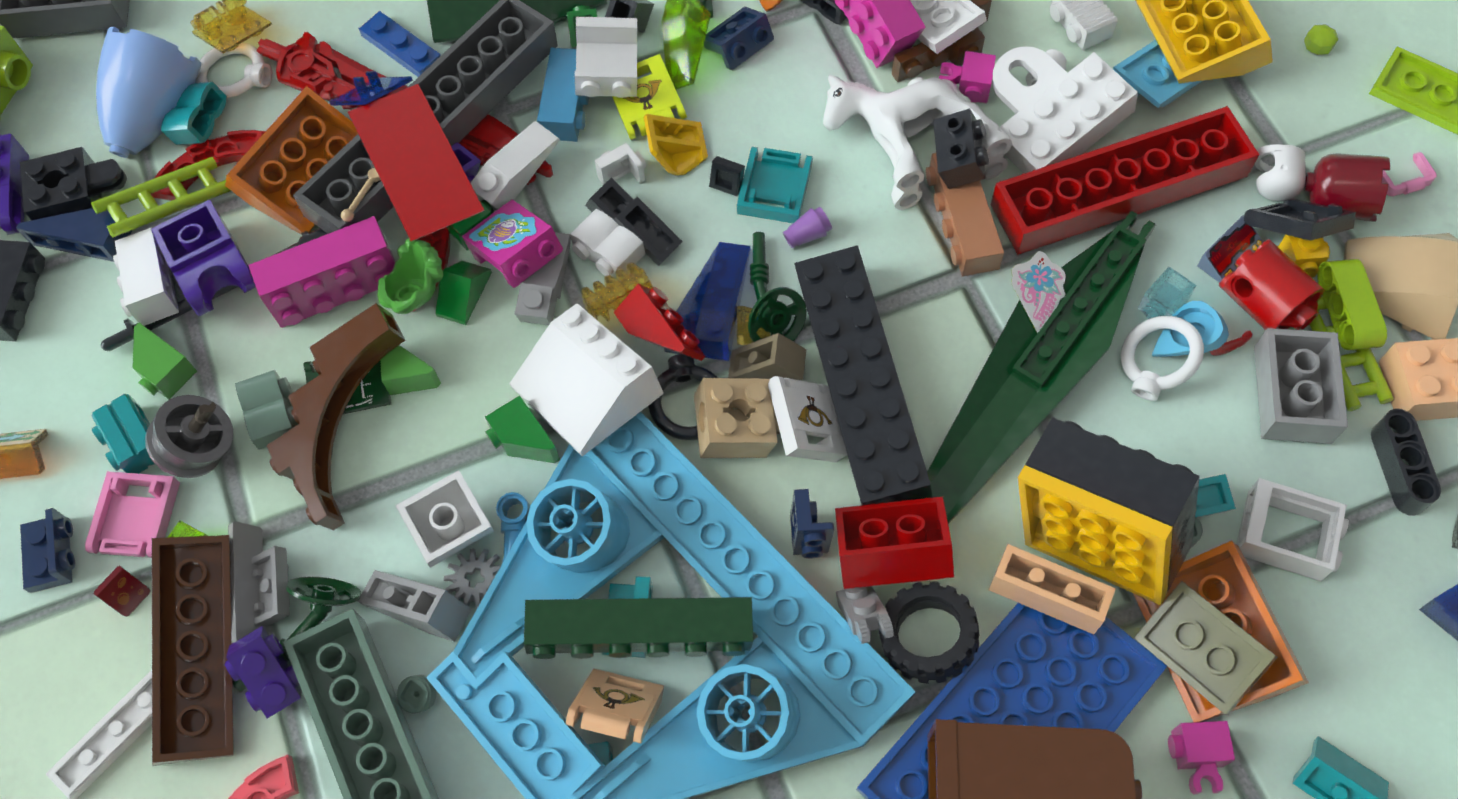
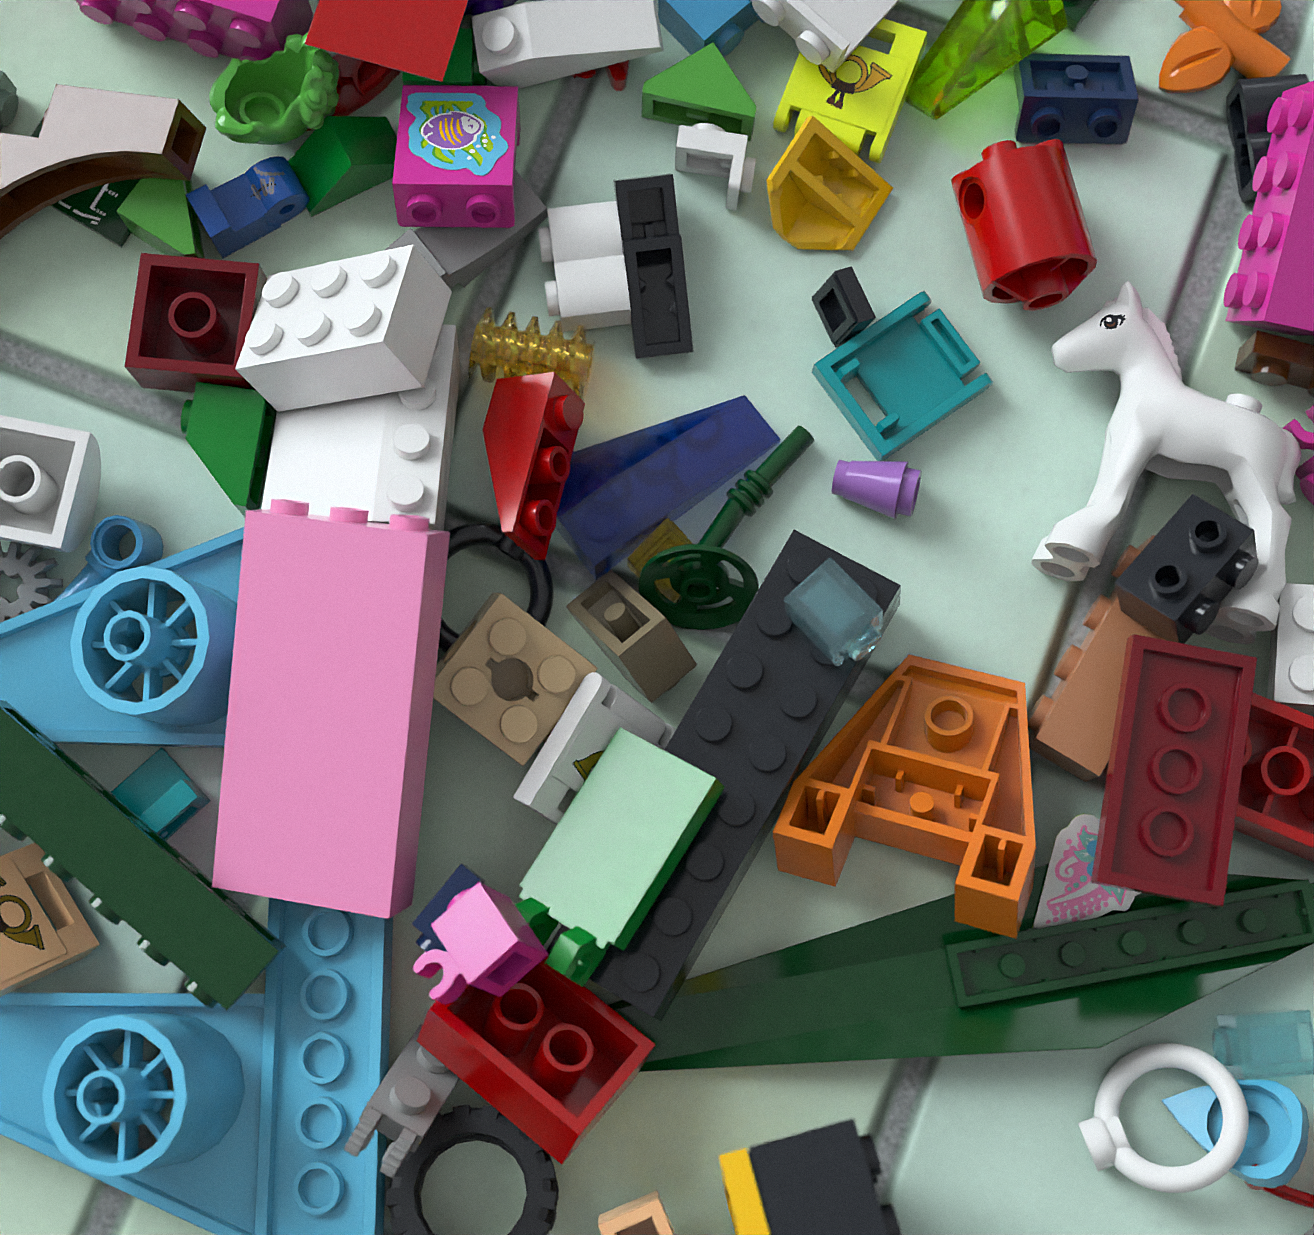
camera: 35 degrees right, 15 degrees up
none -> dark red brick [124,253,267,393]
none -> blue leg [185,156,309,259]
none -> bright pink brick [212,499,450,919]
none -> white brick [235,245,452,412]
none -> brick [413,882,548,1004]
none -> tile [514,727,725,987]
none -> bright green slope [642,42,757,142]
none -> orange wedge [773,654,1036,939]
none -> clear light blue brick [784,557,883,667]
none -> red cylinder [951,139,1097,311]
none -> dark red plate [1091,634,1257,907]

